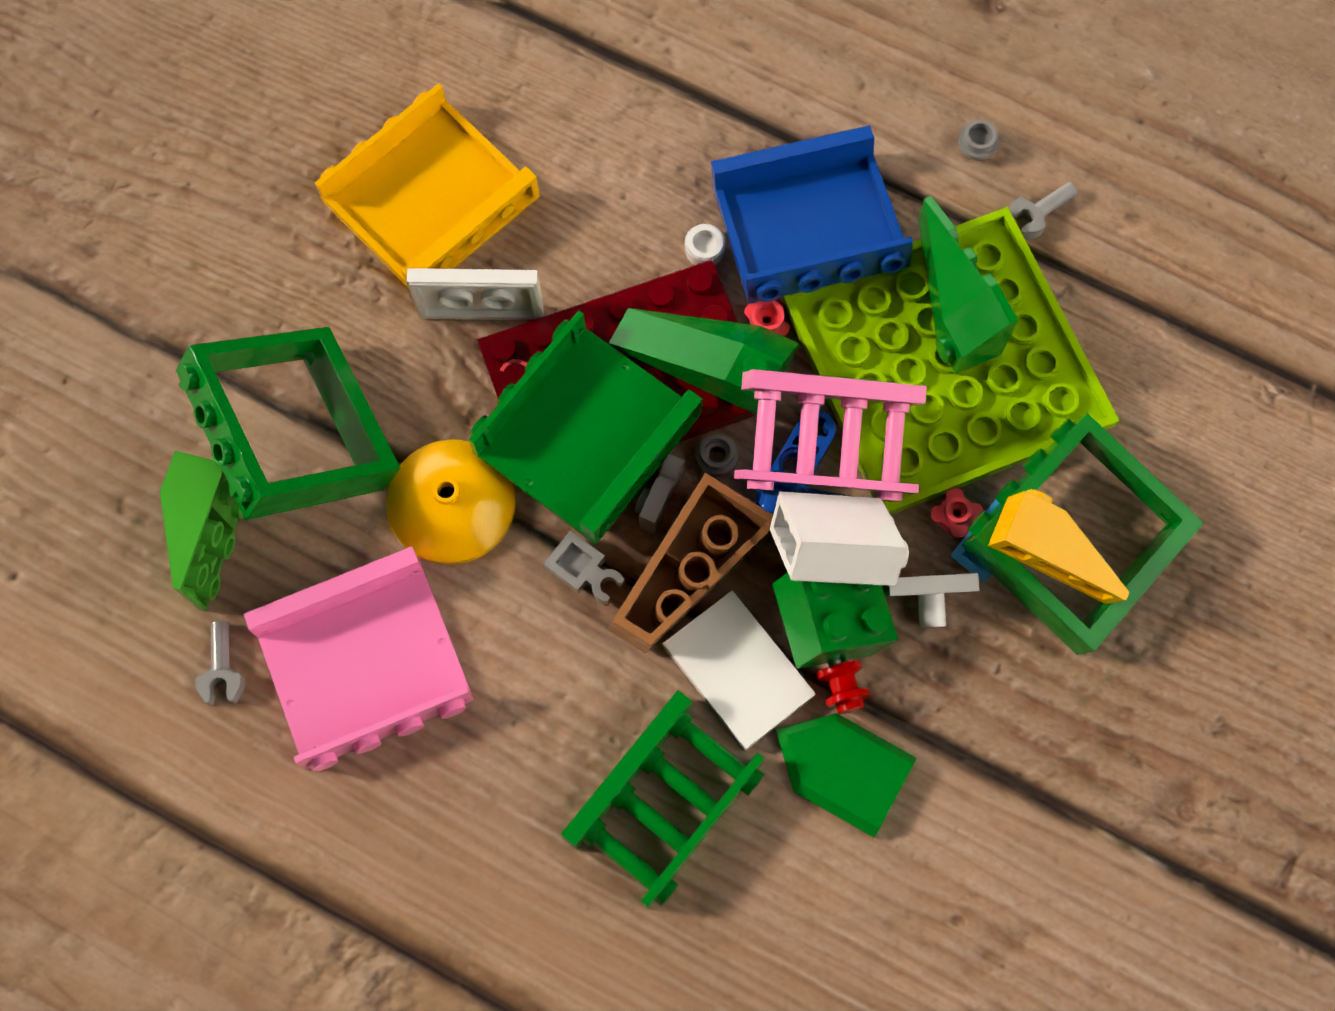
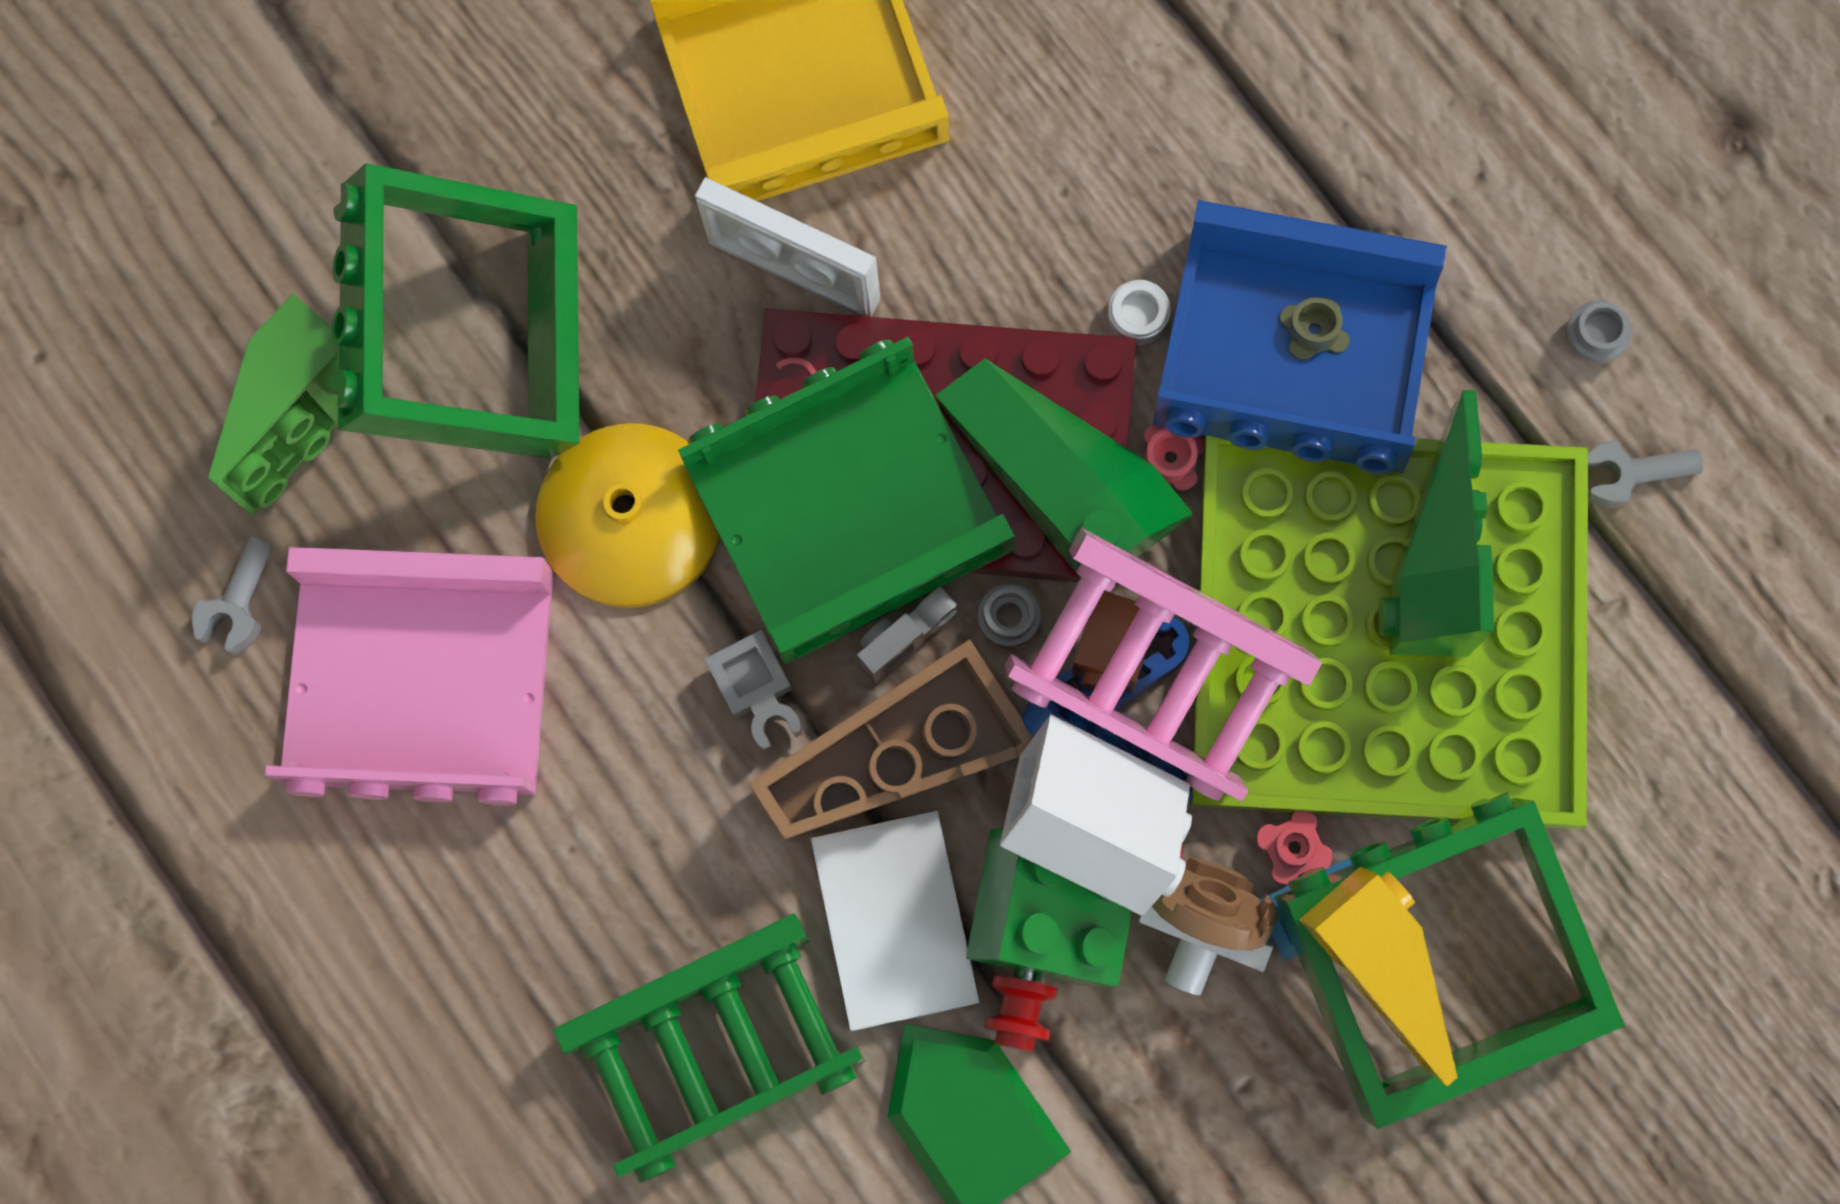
camera: 30 degrees right, 5 degrees up
none -> dark orange brick [1071,591,1146,694]
none -> medium nougat tile [1152,858,1279,951]
none -> olive plate [1279,297,1350,361]

